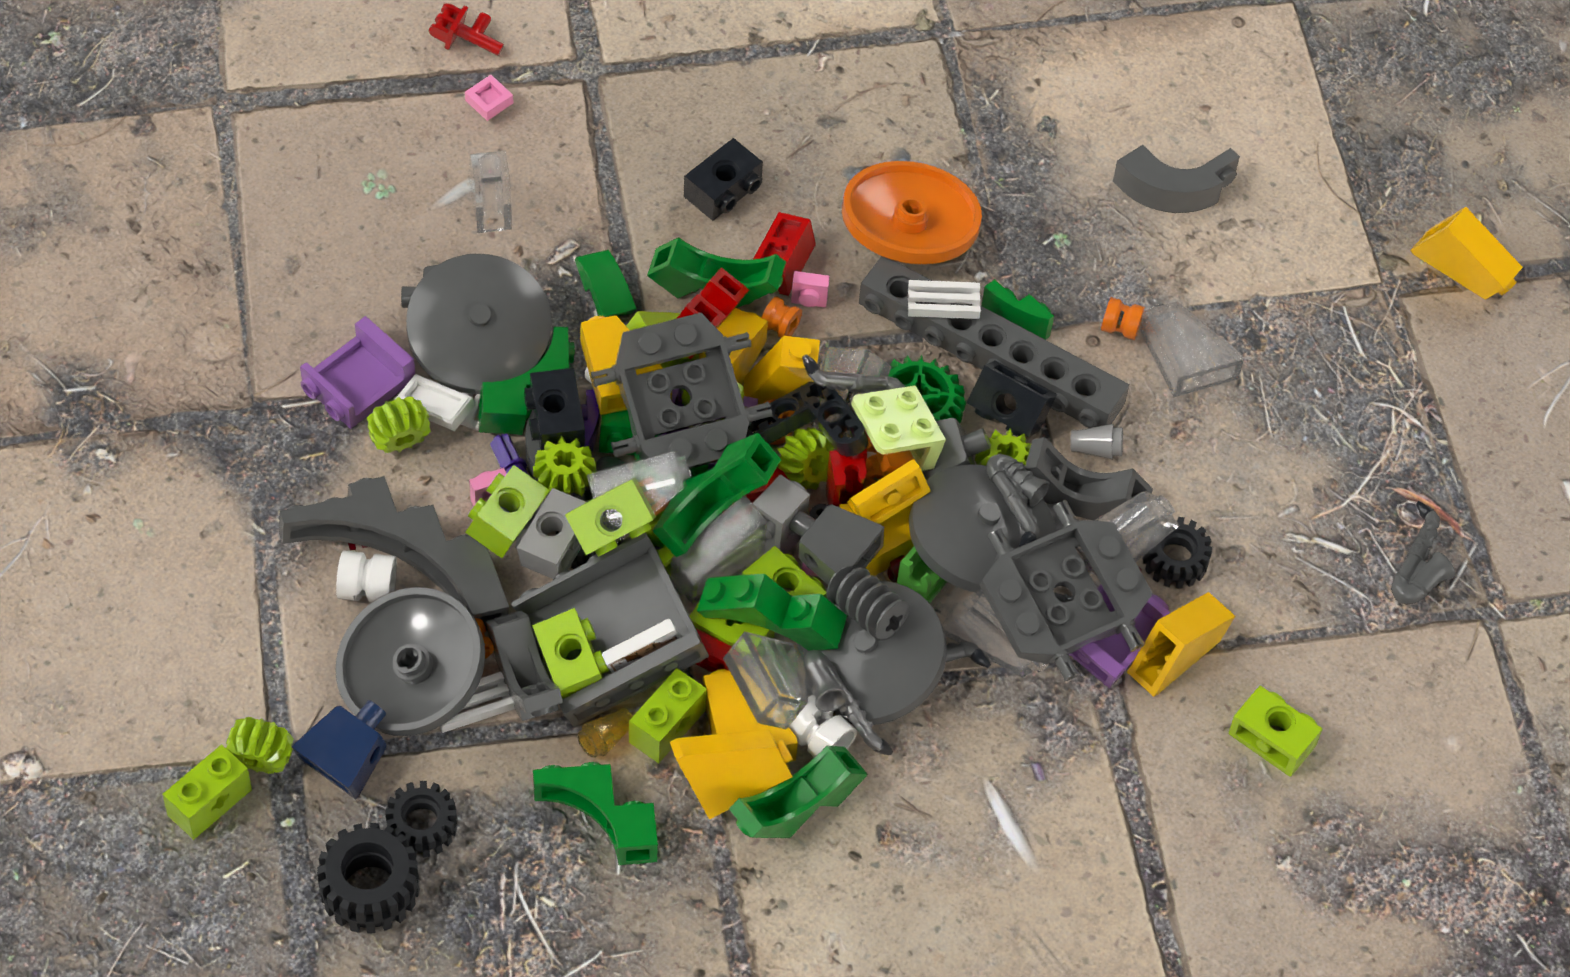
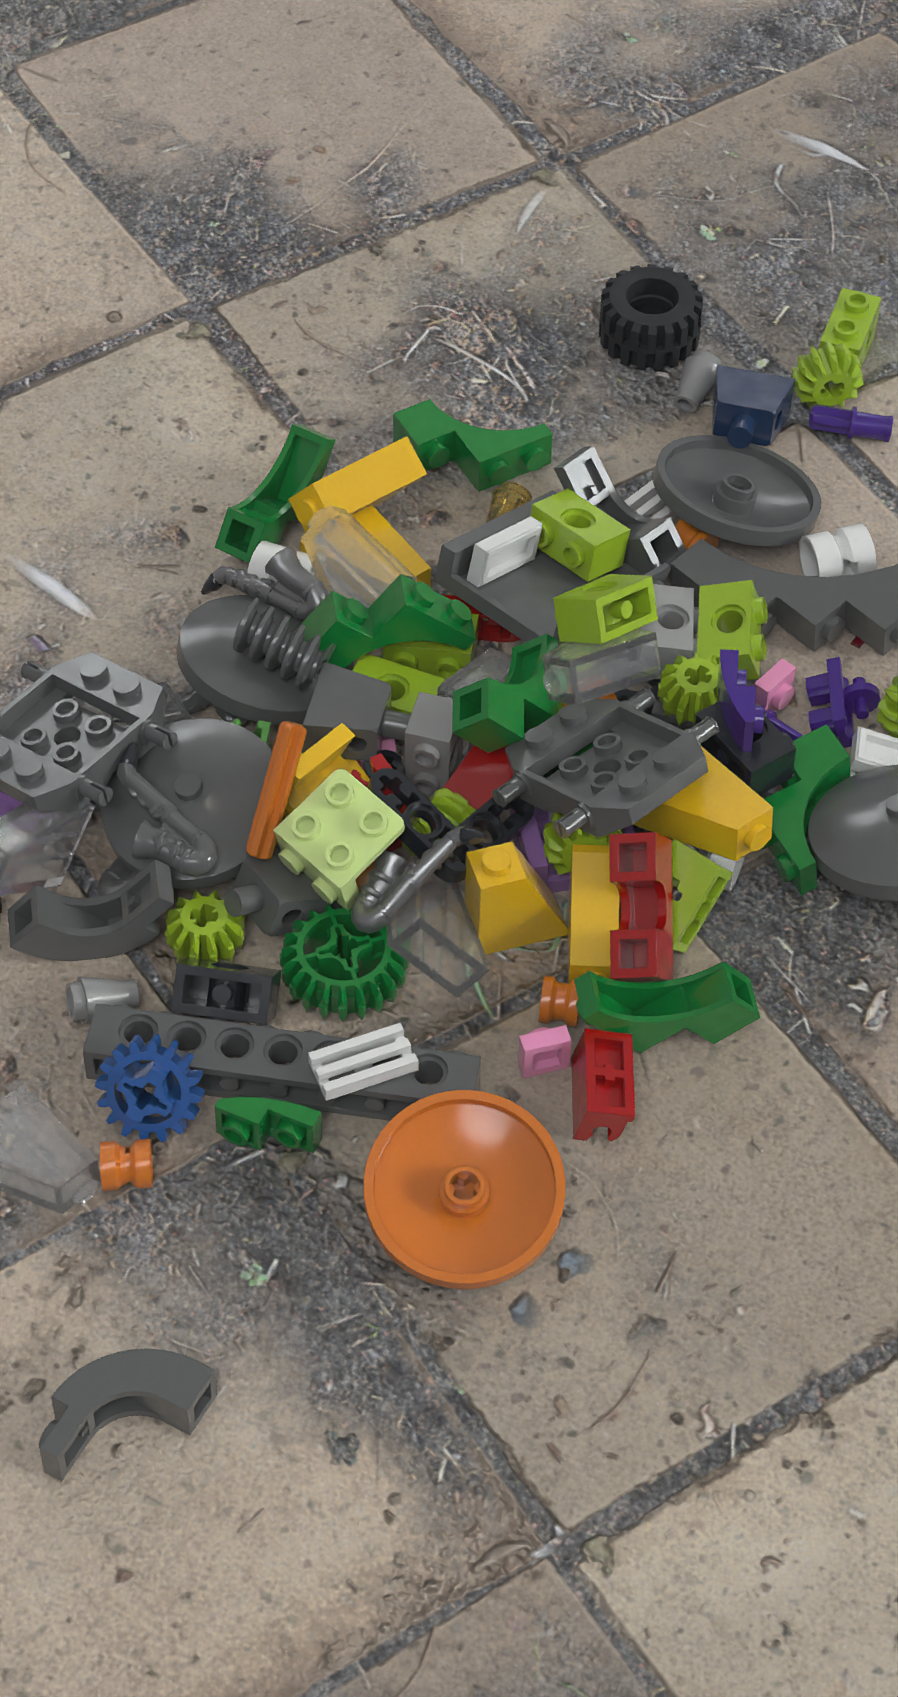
camera: 160 degrees right, 5 degrees down
black tyre [385,781,457,858] -> none
green slope [574,249,636,317] -> none
lime brick [629,668,707,764] -> none
black brick [683,138,763,221] -> none
none -> blue gear [95,1034,205,1142]
none -> orange axle [246,721,307,860]
none -> light grey cone [674,350,722,413]
none -> dark purple slope [718,649,764,752]
none -> dark purple hips [805,657,881,748]
none -> dark purple axle [808,404,893,443]

